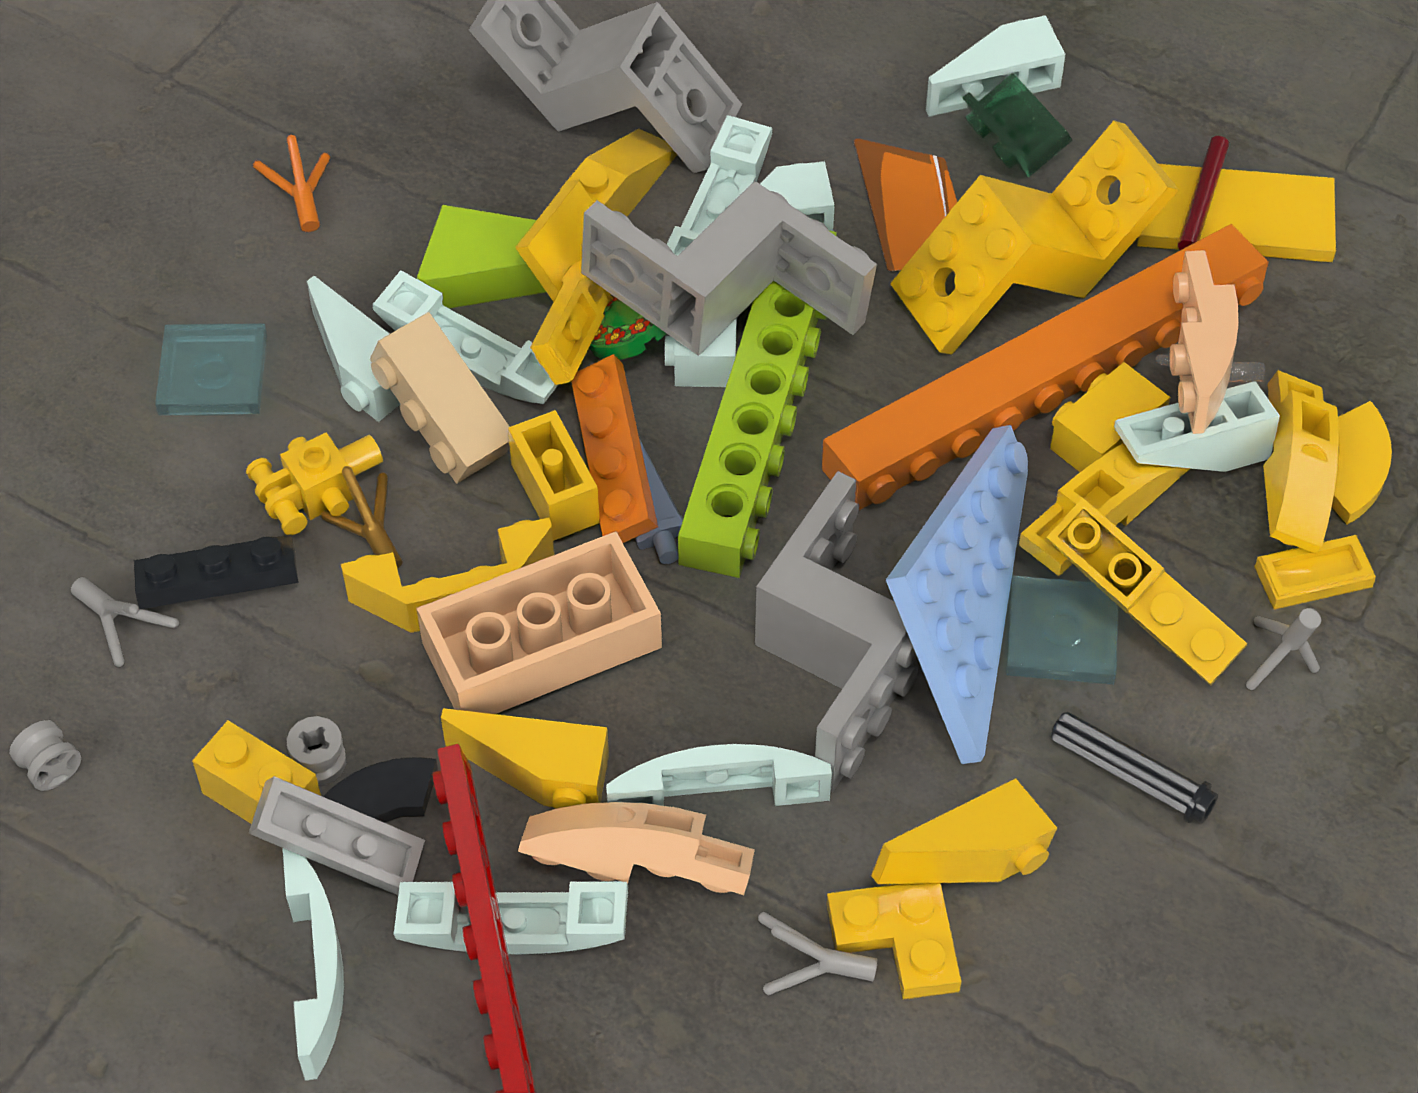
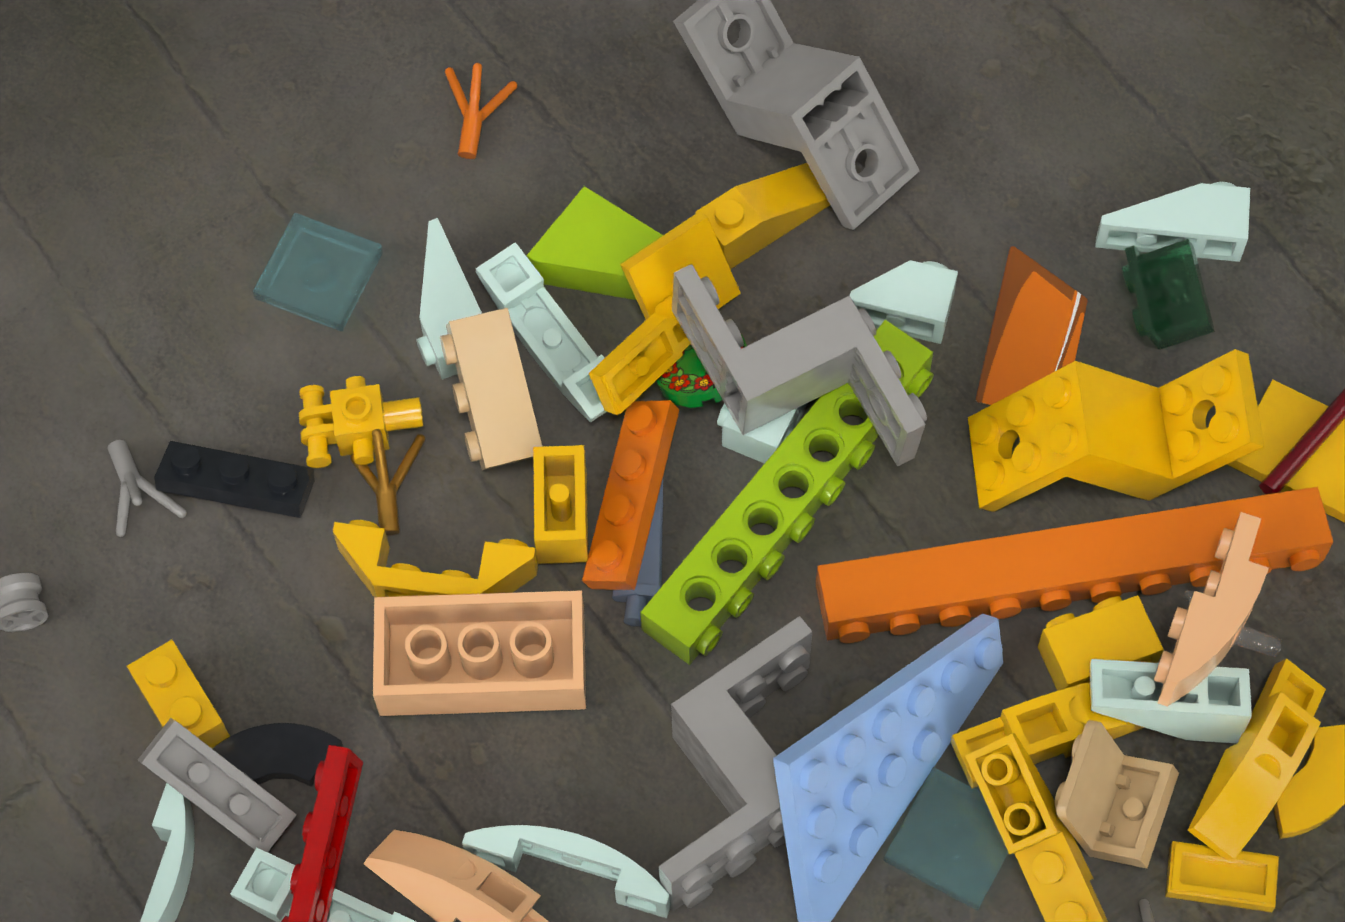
camera: 25 degrees right, 10 degrees up
light grey wheel [287,716,347,786] -> none
yellow slope [441,708,609,809] -> none
light aqua slope [667,115,772,256] -> none
none -> tan bracket [1055,720,1179,869]

